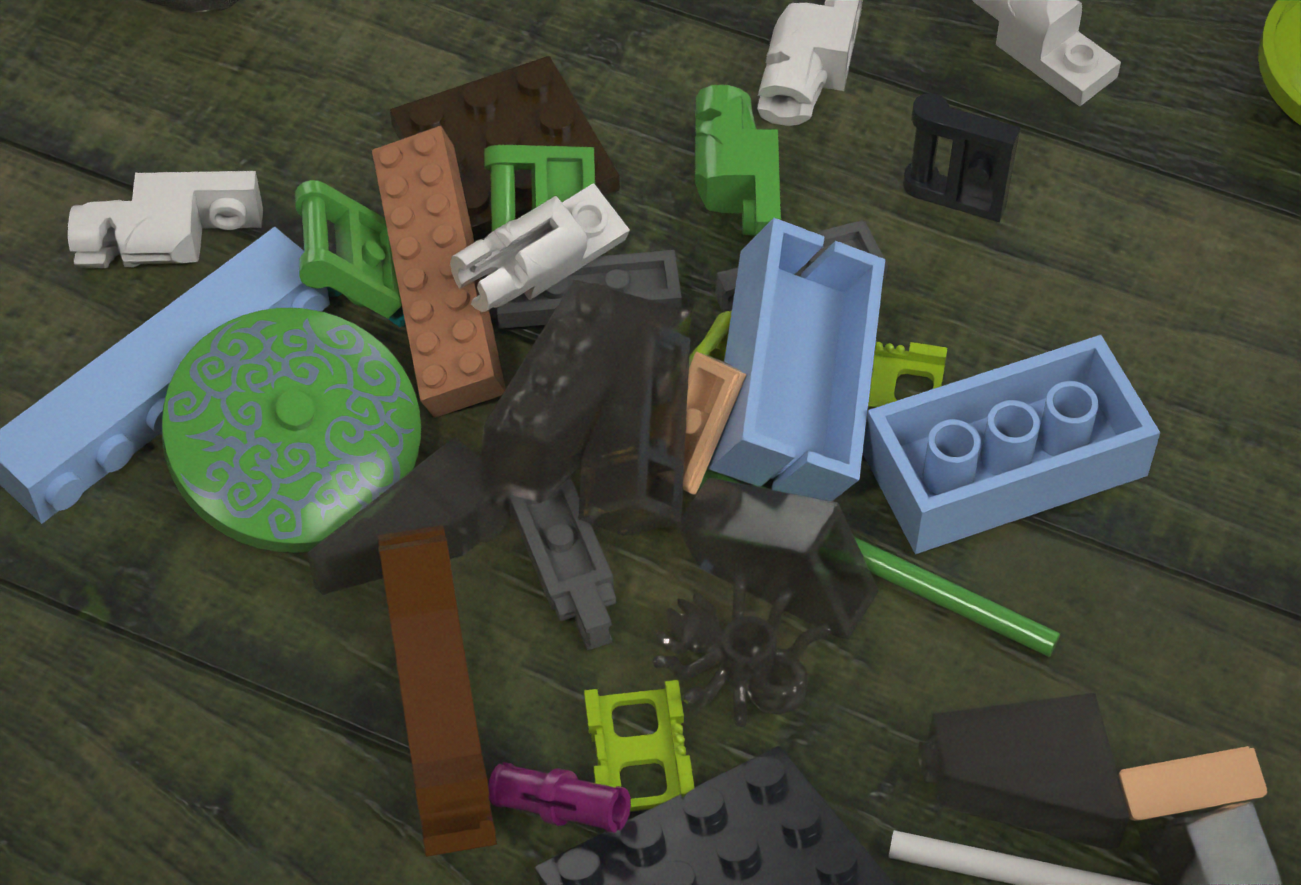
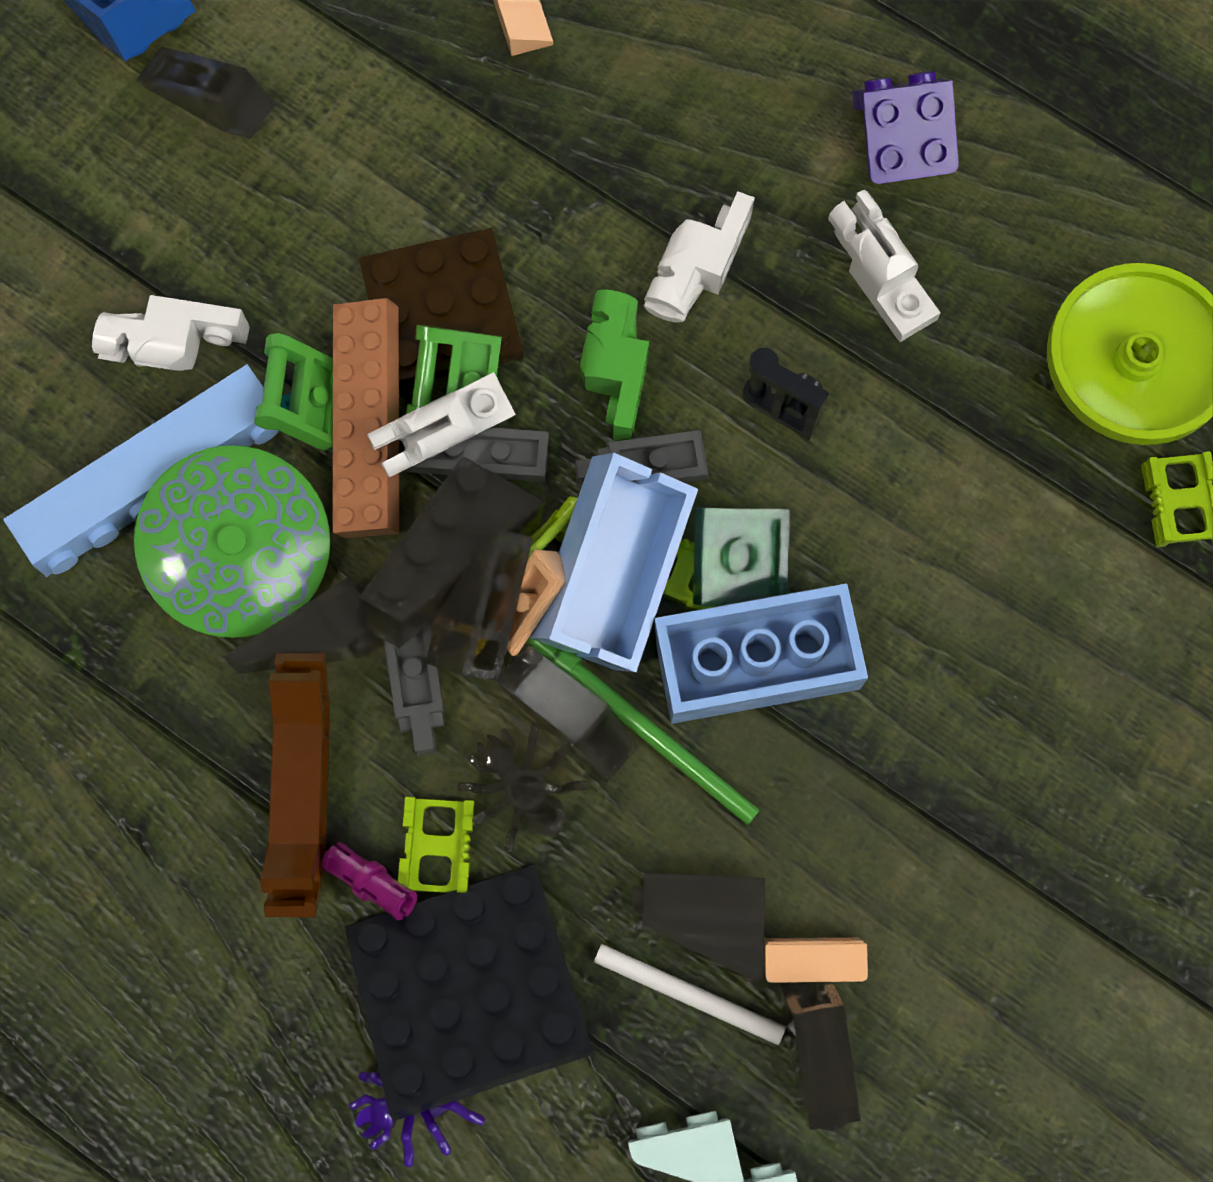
camera: 10 degrees right, 20 degrees up
none -> clear green plate [693,508,790,606]

